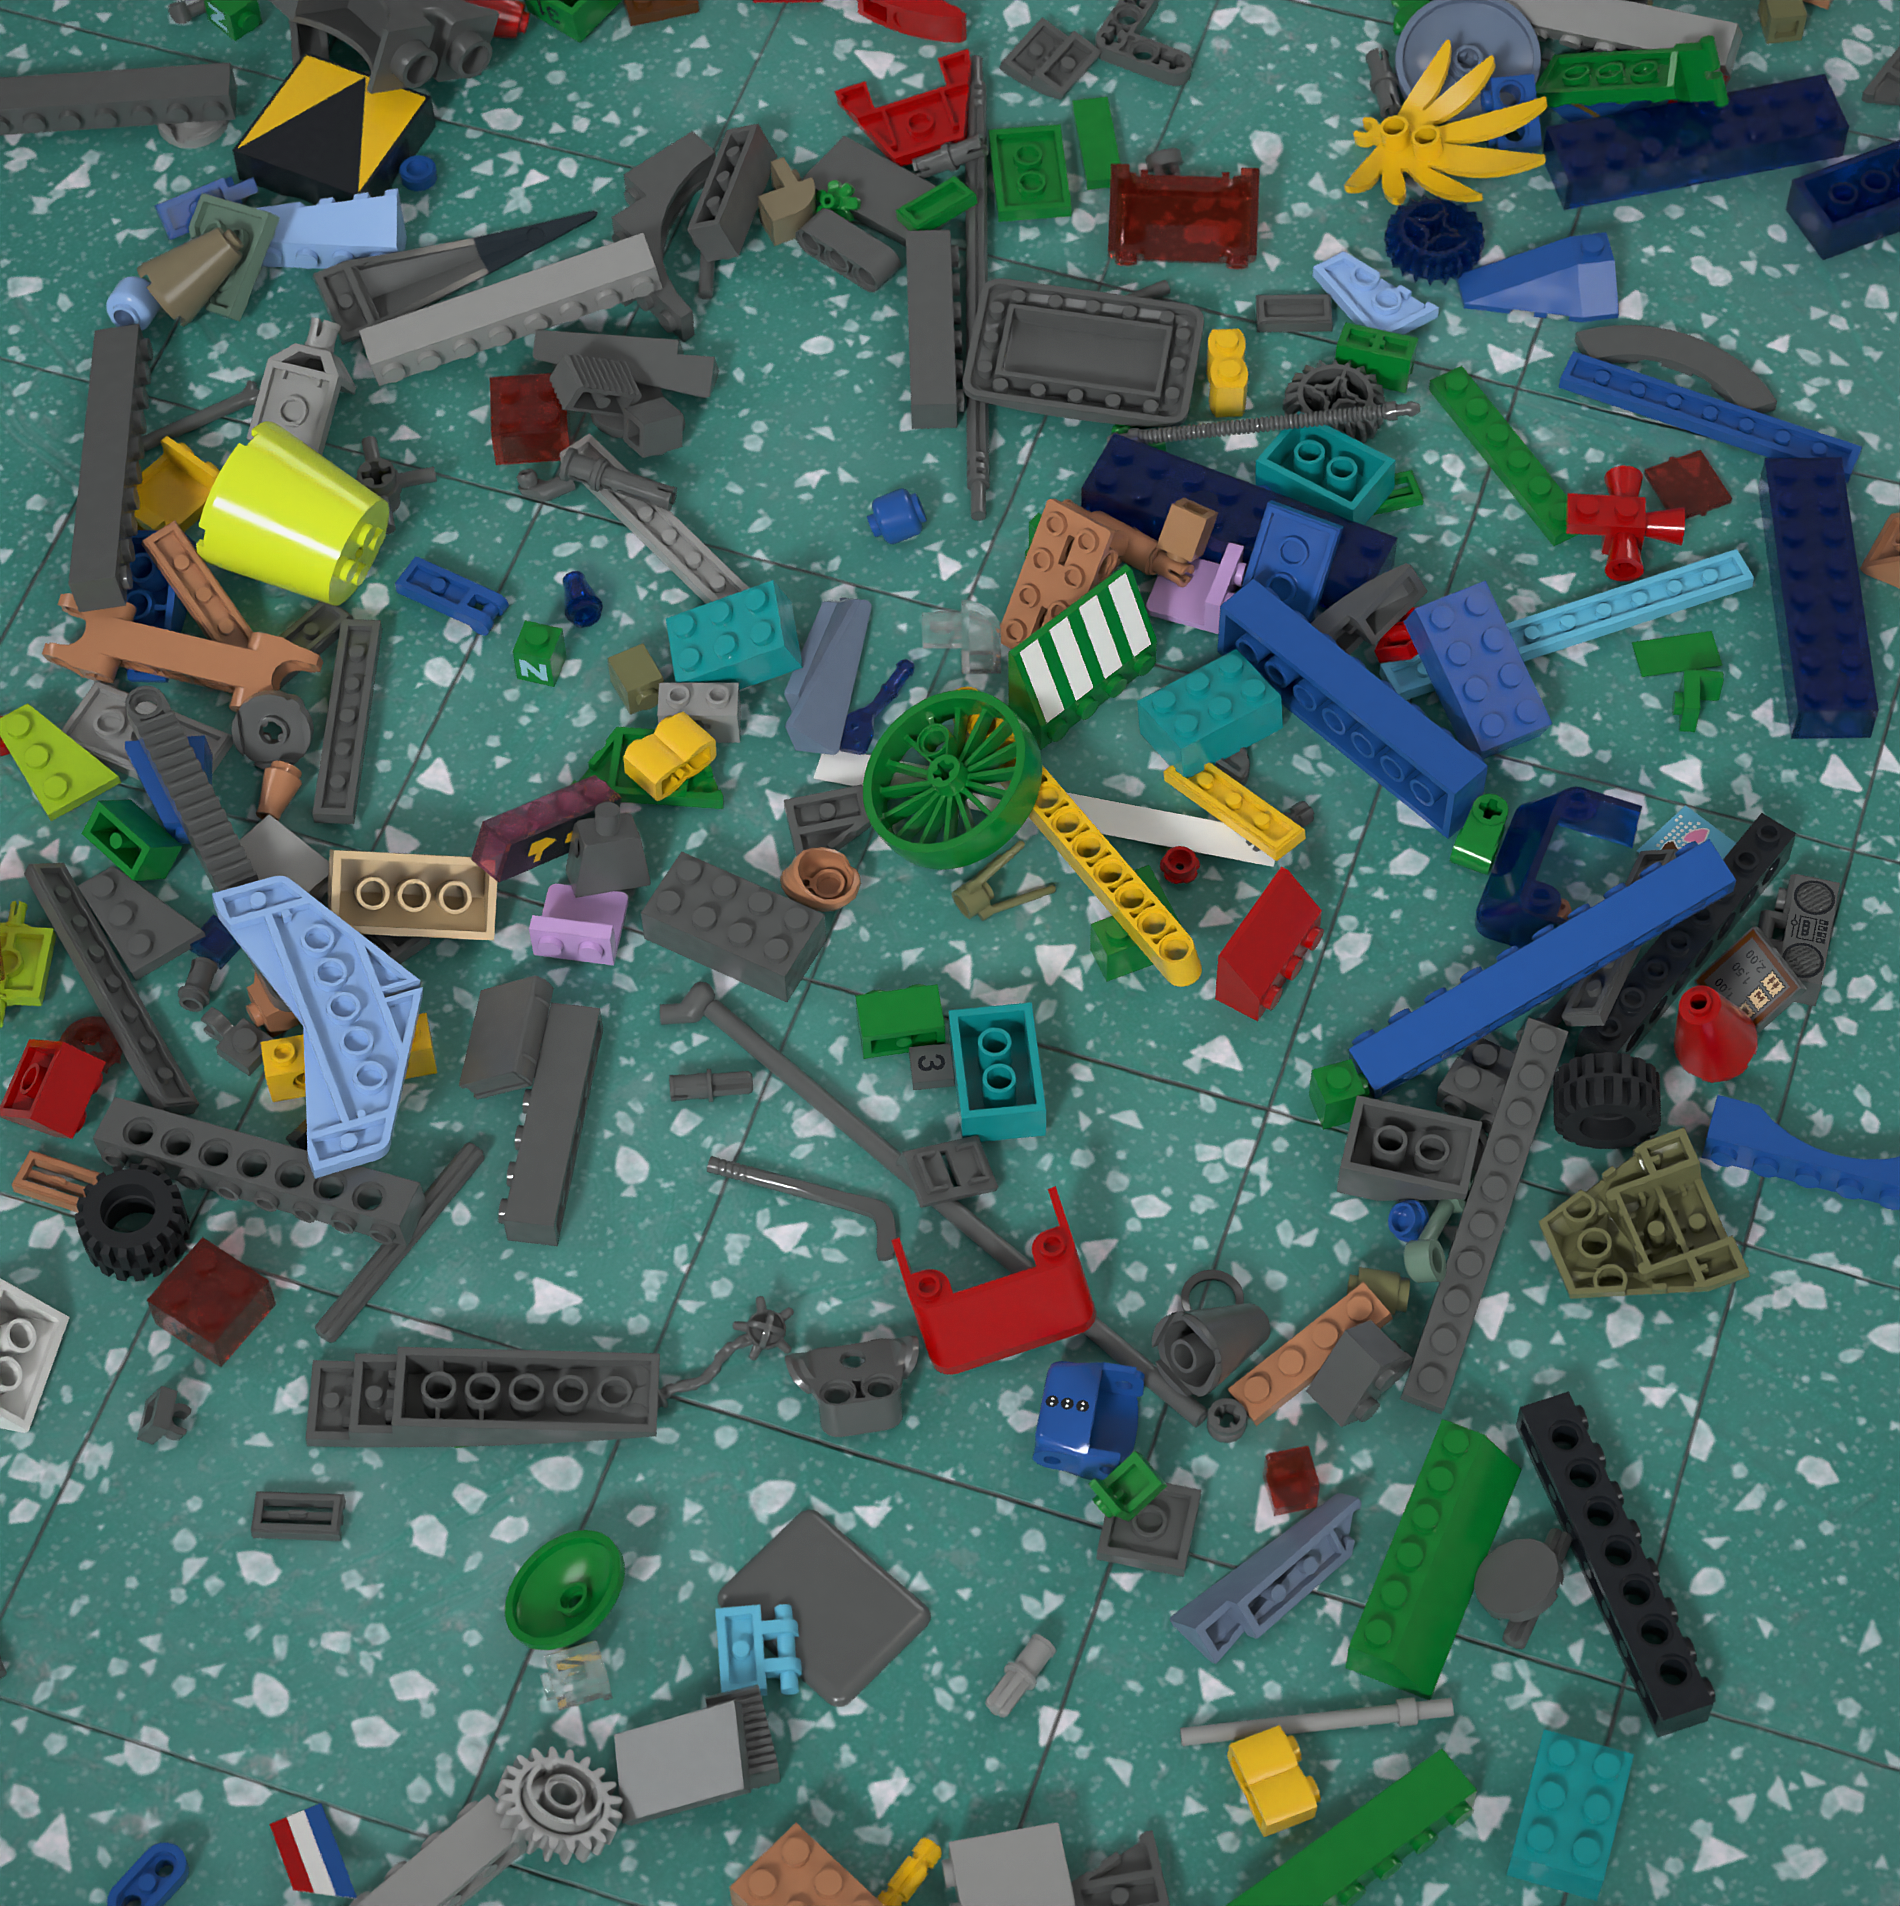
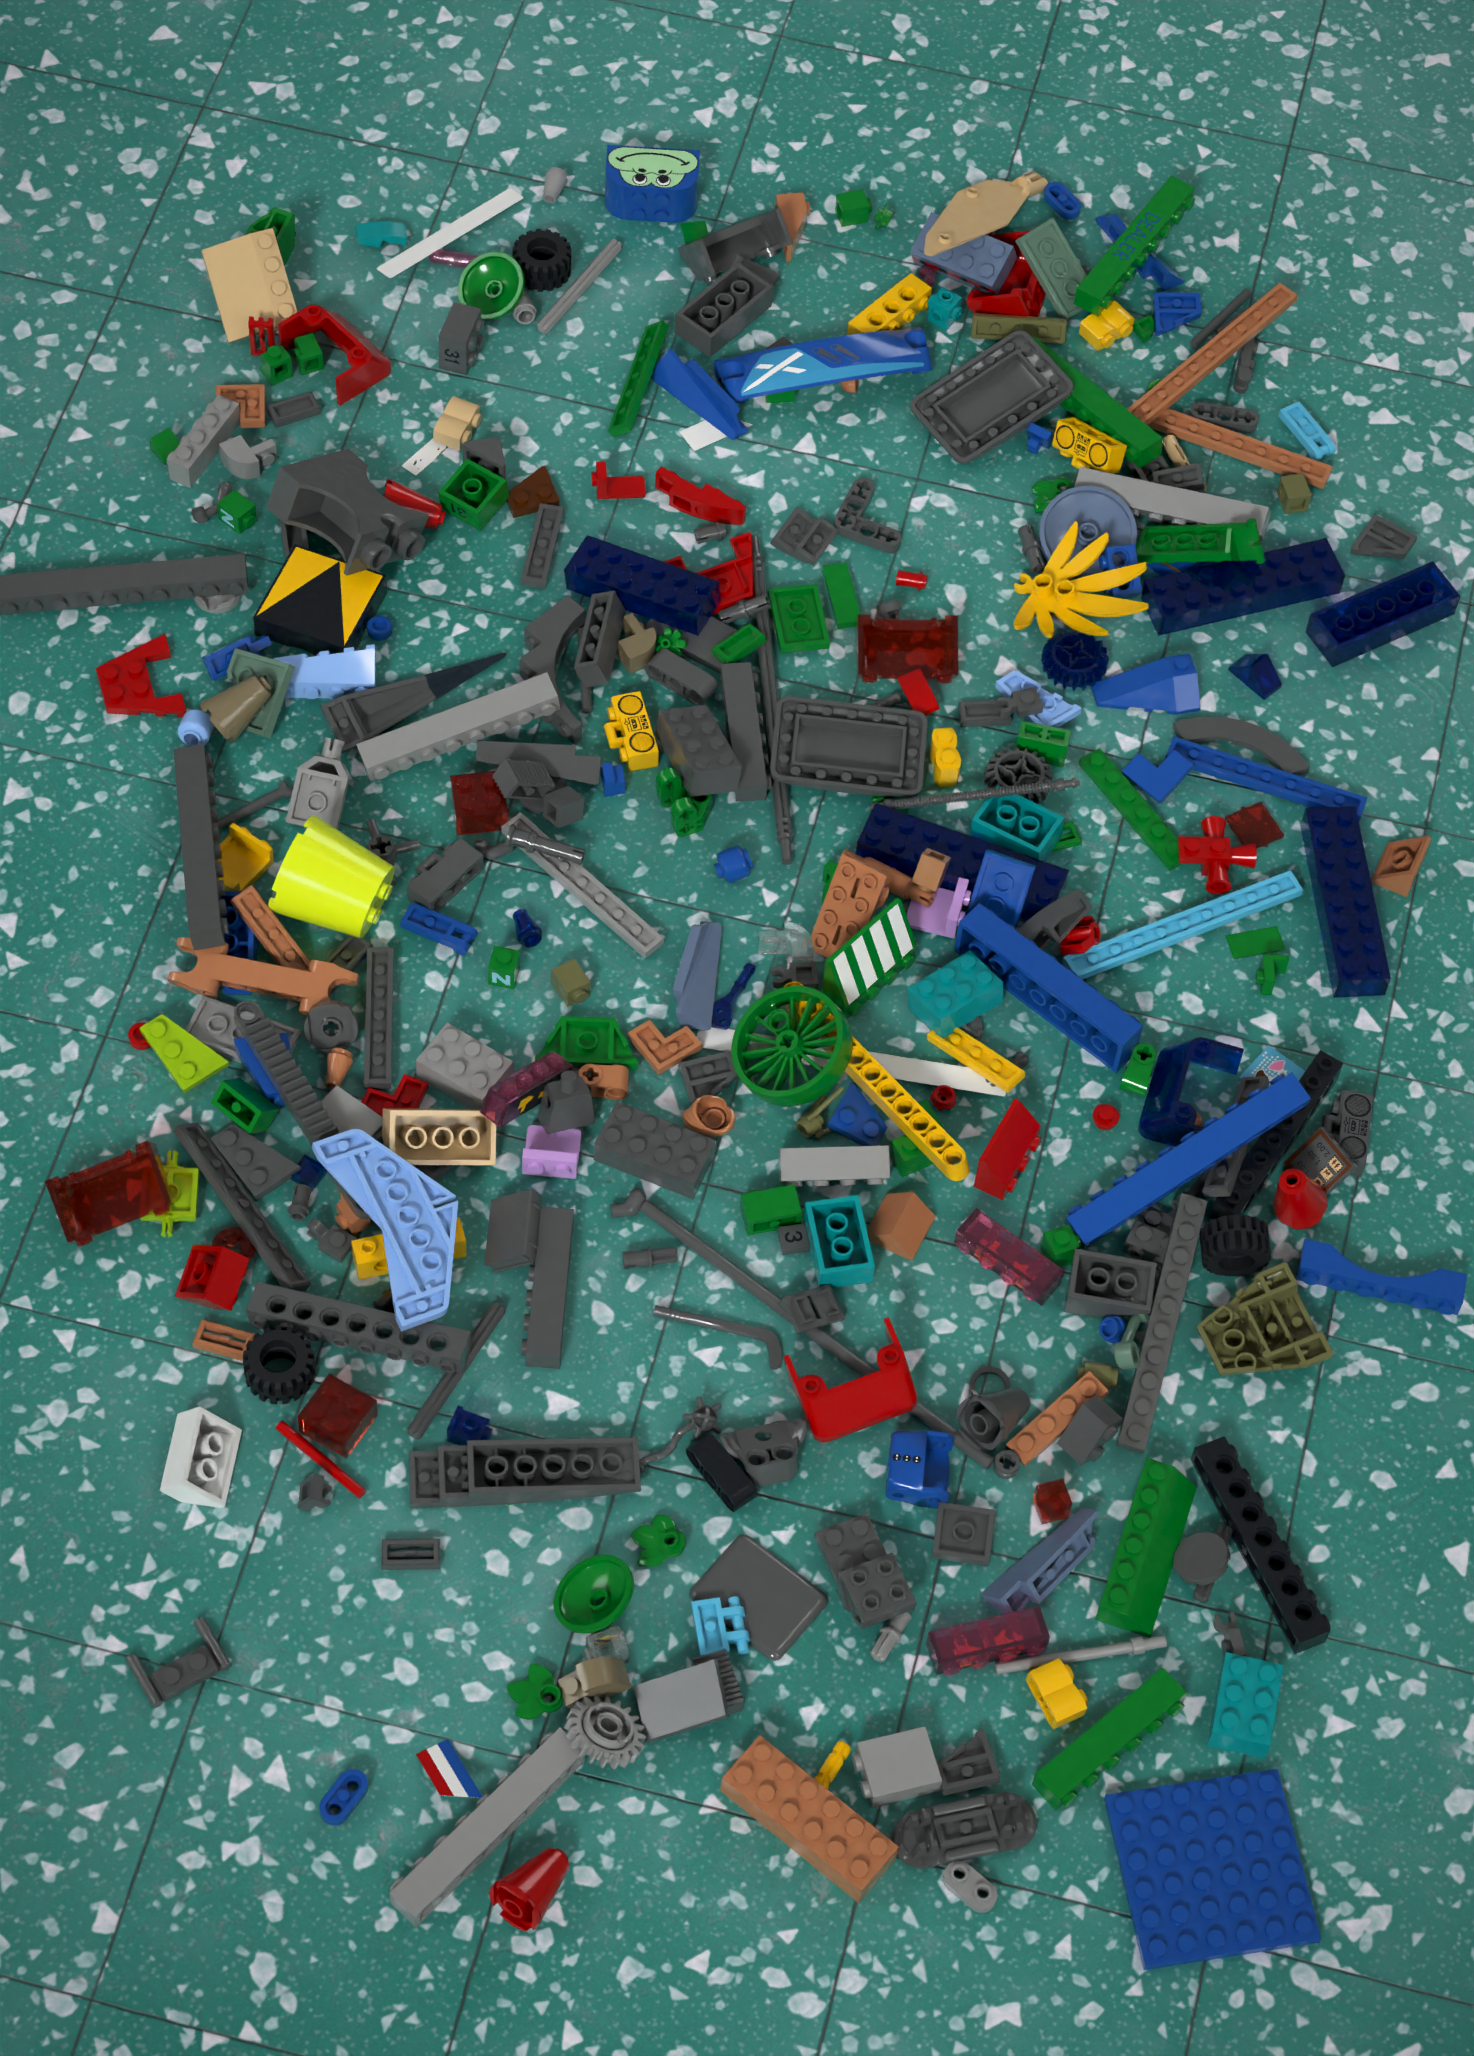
camera: 10 degrees left, 0 degrees up
yellow brick [623,712,717,801] -> none
light grey brick [657,683,741,743] -> none
teal brick [666,580,803,690] -> none
green bracket [1088,1451,1167,1522] -> none
blue brick [1404,580,1553,759] -> none
none -> red wing [96,635,186,718]
none -> red bar [276,1421,366,1499]
none -> red tile [361,1074,429,1117]
none -> dark grey piece [407,838,484,912]
none -> light grey brick [416,1023,513,1109]
none -> clear blue brick [447,1405,493,1446]
none -> green plate [507,1663,564,1720]
none -> dark grey plate [521,503,564,589]
none -> dark tan brick [558,1657,631,1708]
none -> clear blue brick [564,535,721,636]
none -> nougat piece [578,1064,629,1100]
none -> blue piece [601,762,625,797]
none -> yellow piece [604,691,659,772]
none -> nougat plate [628,1020,702,1075]
none -> green plate [631,1515,686,1567]
none -> dark grey brick [655,705,742,797]
none -> green piece [656,768,712,837]
none -> black beam [686,1433,758,1512]
none -> dark grey pin [694,522,726,544]
none -> dark grey plate [771,962,818,990]
none -> light grey brick [778,1145,890,1187]
none -> dark grey piece [814,1513,916,1629]
none -> blue wing [827,1083,888,1146]
none -> nougat slope [867,1192,936,1261]
none -> red pin [896,570,928,591]
none -> red slope [897,668,940,716]
none -> clear pink brick [926,1606,1050,1675]
none -> clear pink brick [954,1208,1065,1306]
none -> dark grey plate [995,687,1043,718]
none -> red plate [1092,1104,1119,1130]
none -> blue tile [1122,749,1194,804]
none -> dark grey plate [1213,1612,1247,1656]
none -> clear blue slope [1228,654,1282,700]

